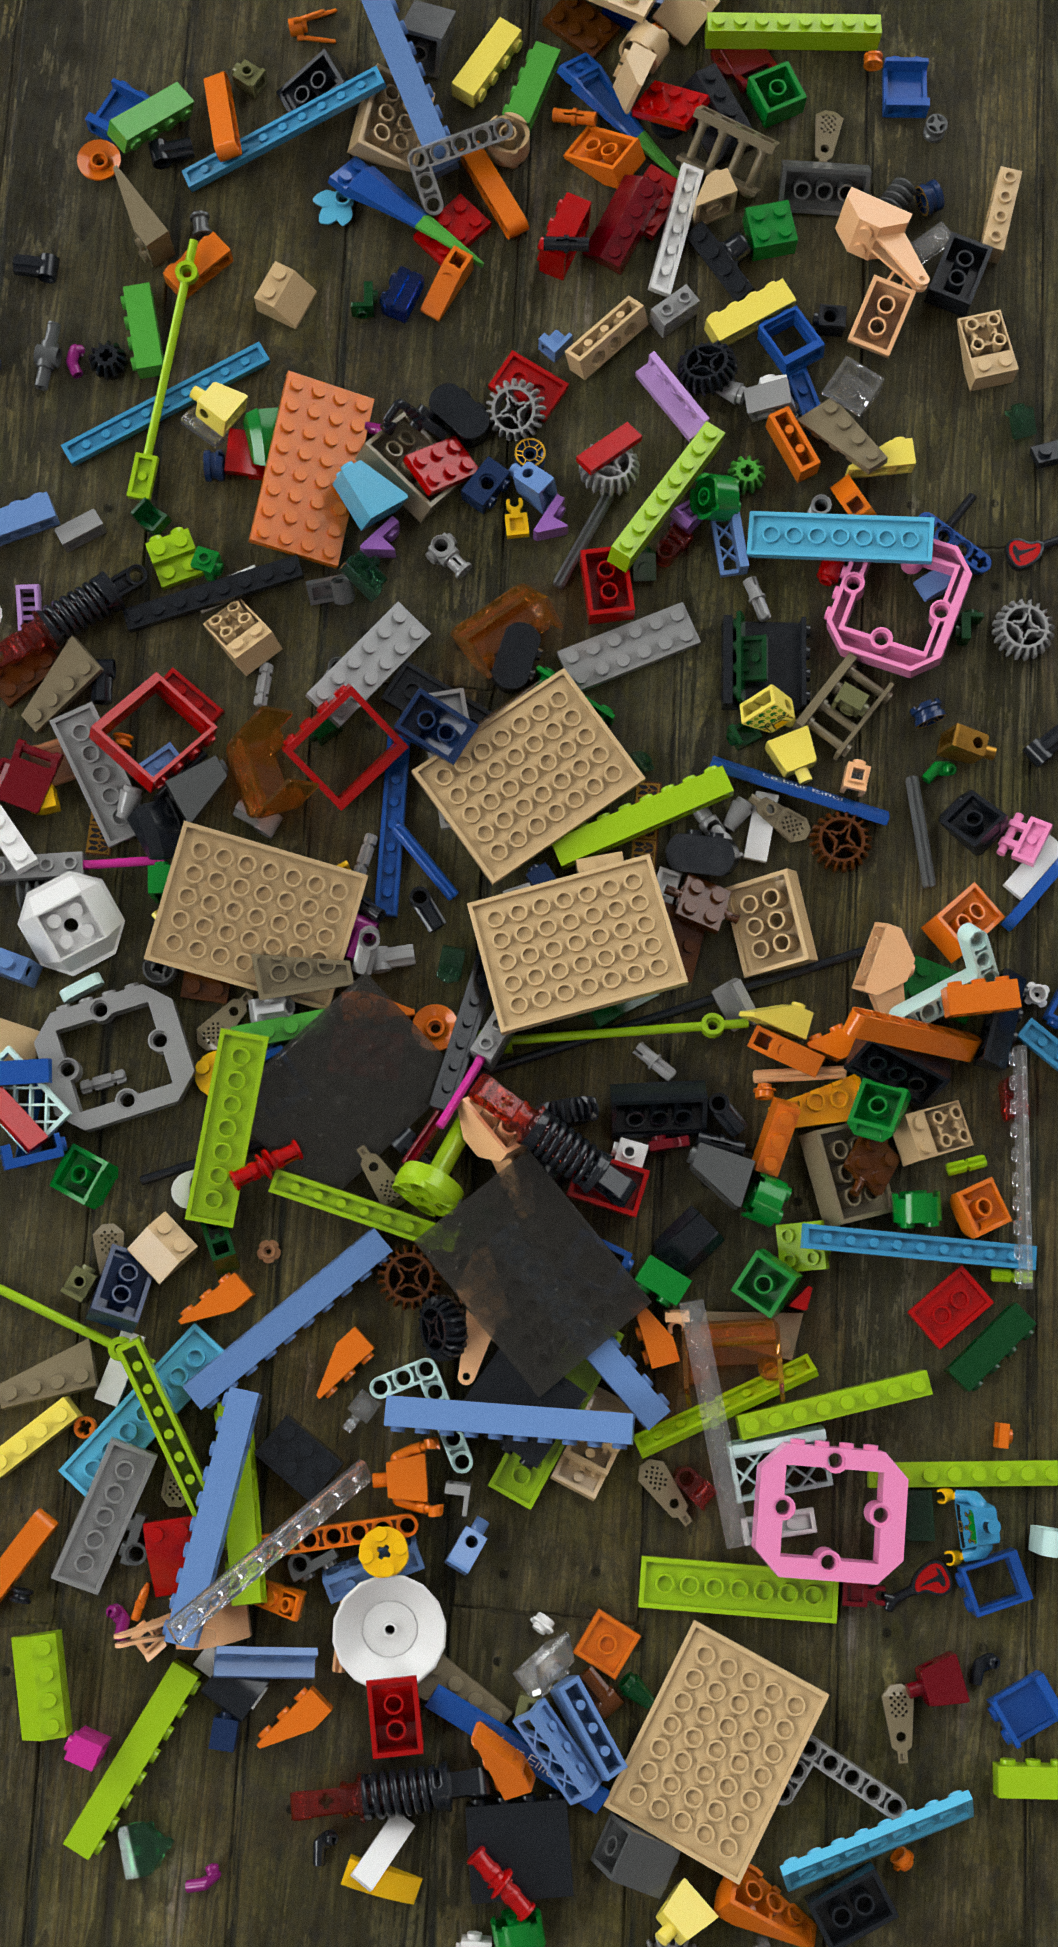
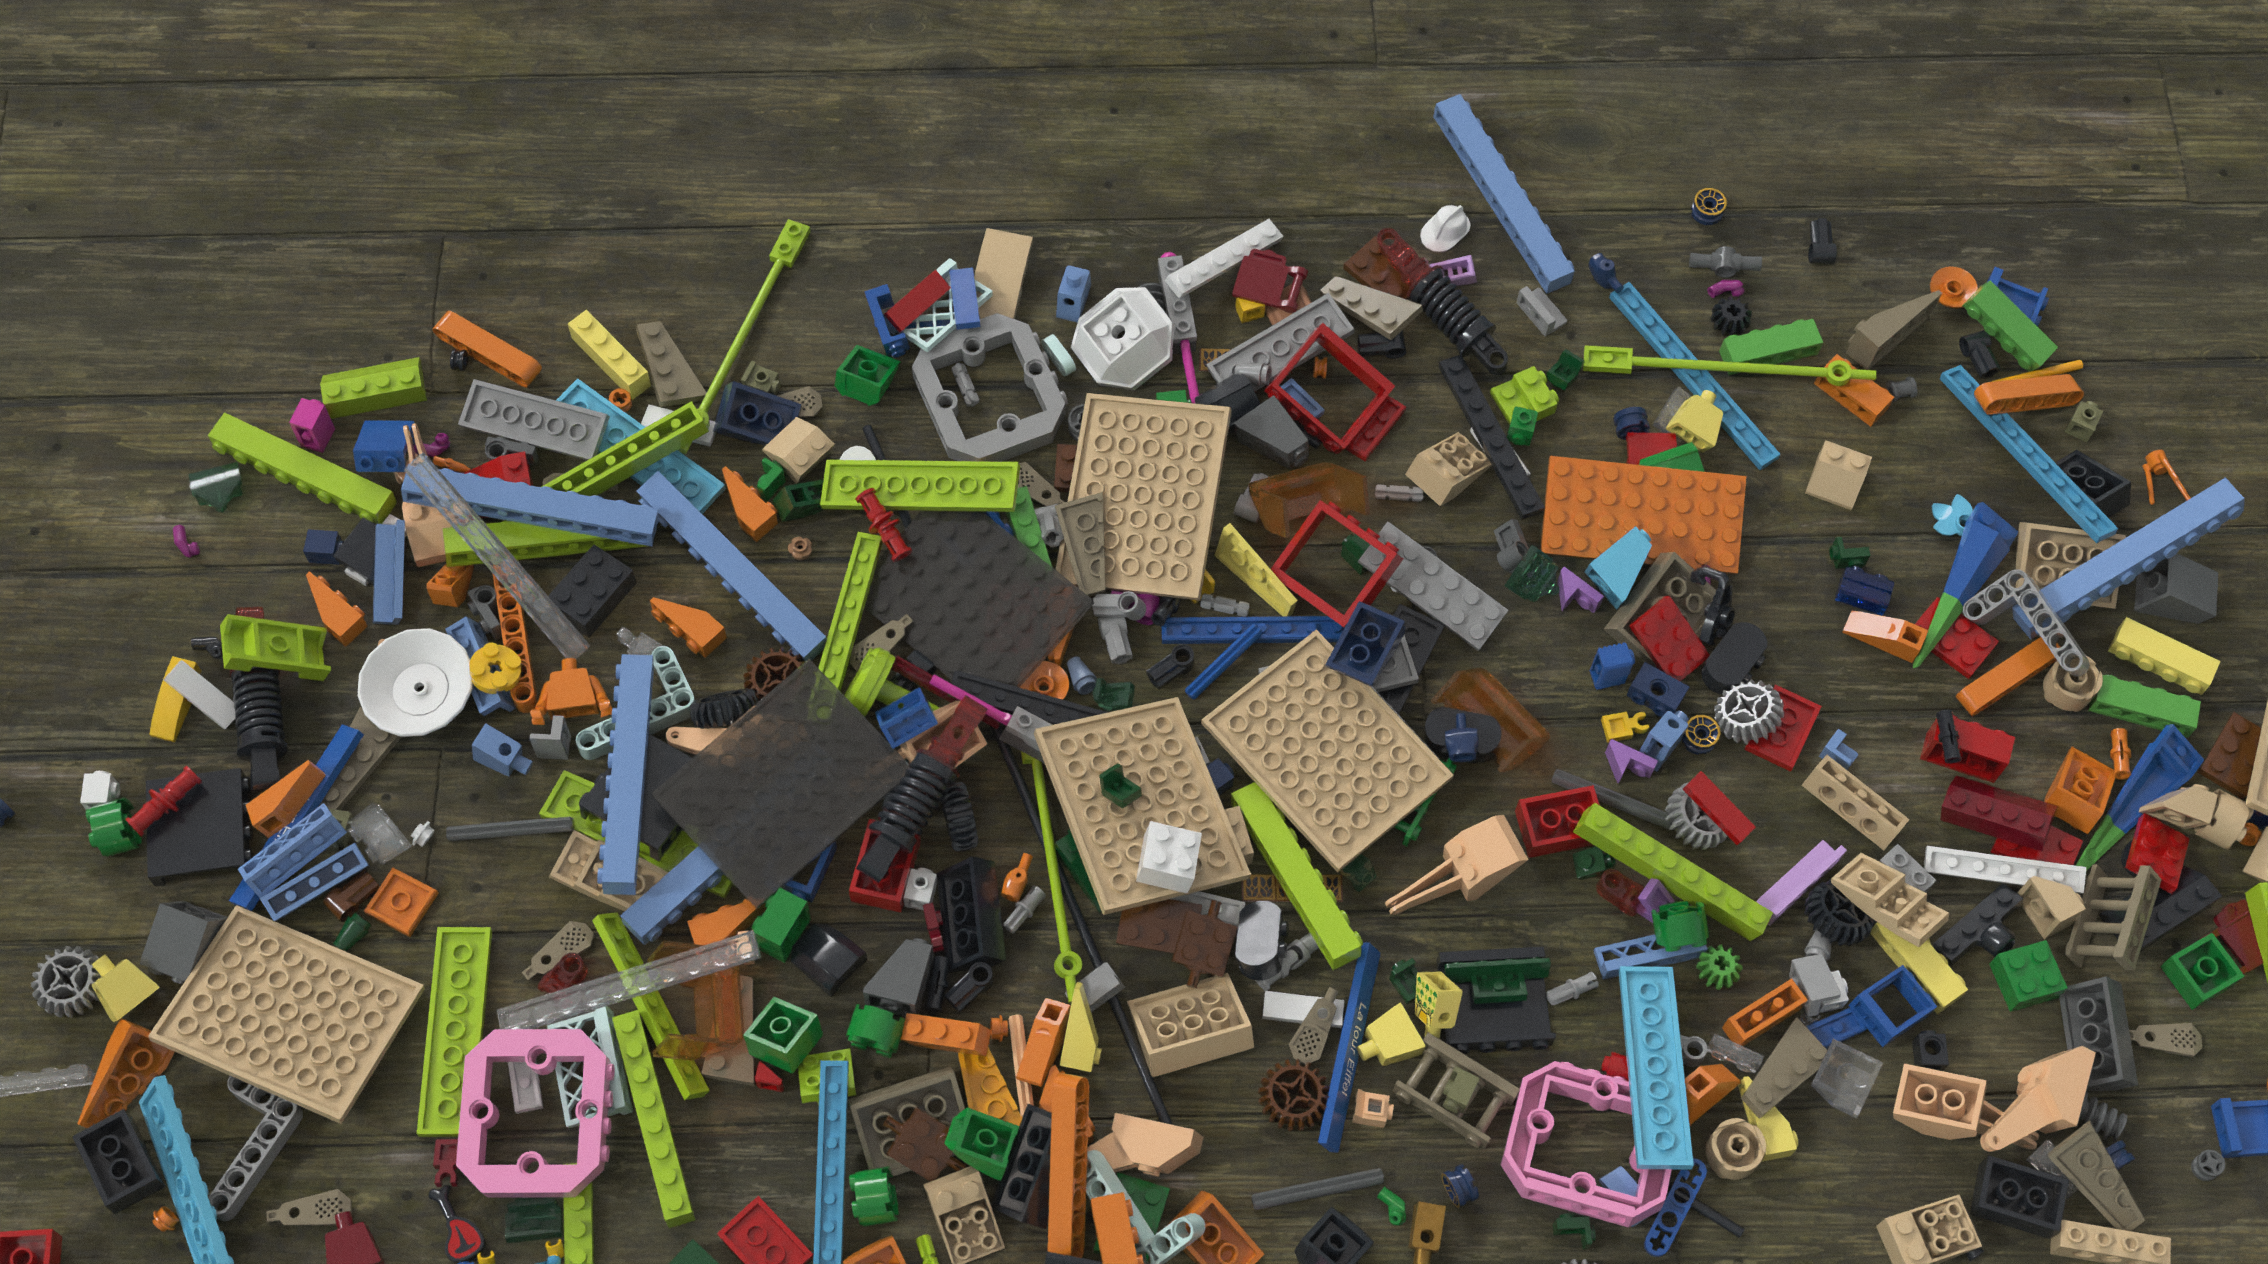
camera: 85 degrees right, 15 degrees down
red slope [366,1675,424,1759] -> none
light grey connector [425,532,472,580] -> none
light grey plate [557,602,701,692] -> none
light grey cone [722,796,753,832] -> none
none -> lime piece [220,614,331,681]
none -> blue panel [353,421,415,472]
none -> dark grey axle [446,817,574,841]
none -> green bracket [757,458,786,502]
none -> blue window [875,687,938,749]
none -> orange piece [1001,853,1033,902]
none -> sand blue cone [1067,657,1097,695]
none -> dark green bracket [1099,763,1142,809]
none -> white brick [1136,821,1202,894]
none -> light yellow wing [1215,523,1297,616]
none -> light nougat slope [1385,815,1529,915]
none -> dark blue piece [1445,713,1479,762]
none -> dark blue piece [1589,253,1624,293]
none -> blue brick [1589,642,1635,690]
none -> tan brick [1705,1118,1766,1180]
none -> clear plate [1707,1033,1764,1073]
none -> tan slope [1831,853,1949,947]
none -> light orange bar [1991,360,2083,382]
none -> dark tan wing [2047,1120,2145,1231]

